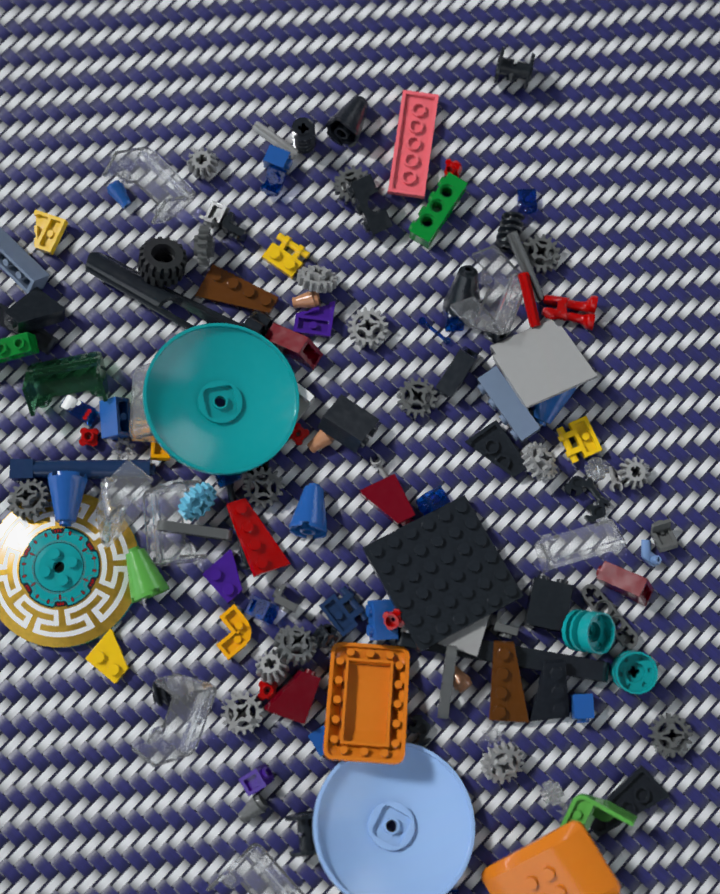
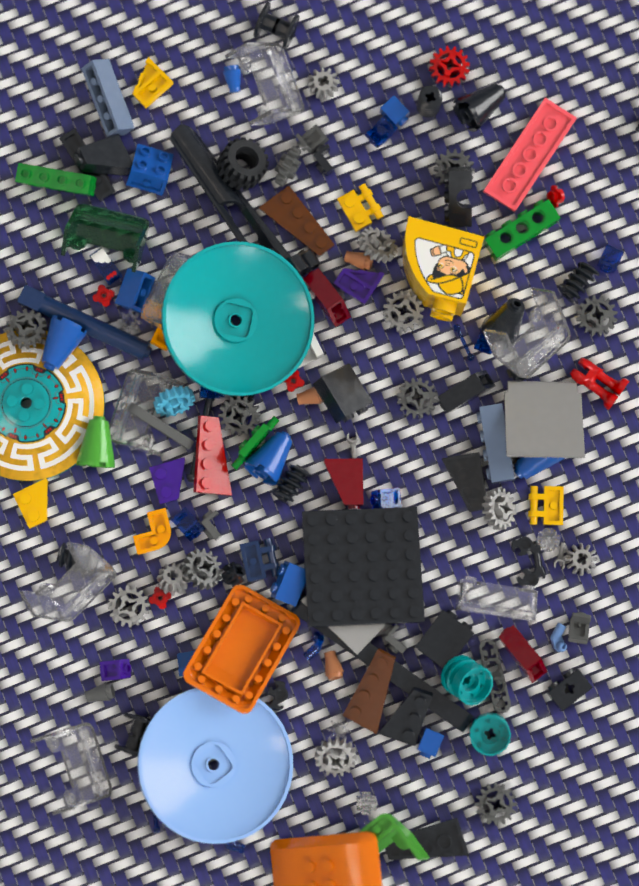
camera: 25 degrees right, 5 degrees up
clear windscreen [96,459,153,548] -> none
light grey axle [252,121,299,159] -> none
dark red slope [264,668,321,724] -> none
red plate [383,608,405,630] -> none
dark grey beam [437,645,457,719] -> none
dark grey axle [507,231,544,302] -> none
red axle [518,272,541,327] -> none
none -> blue bracket [126,144,174,196]
none -> green plate [231,416,279,470]
none -> black hose [253,2,300,50]
none -> black piece [271,464,312,507]
none -> clear blue arm [303,632,324,661]
none -> yellow brick [402,216,484,322]
none -> red gear [429,46,470,88]
none -> black brick [546,669,593,712]

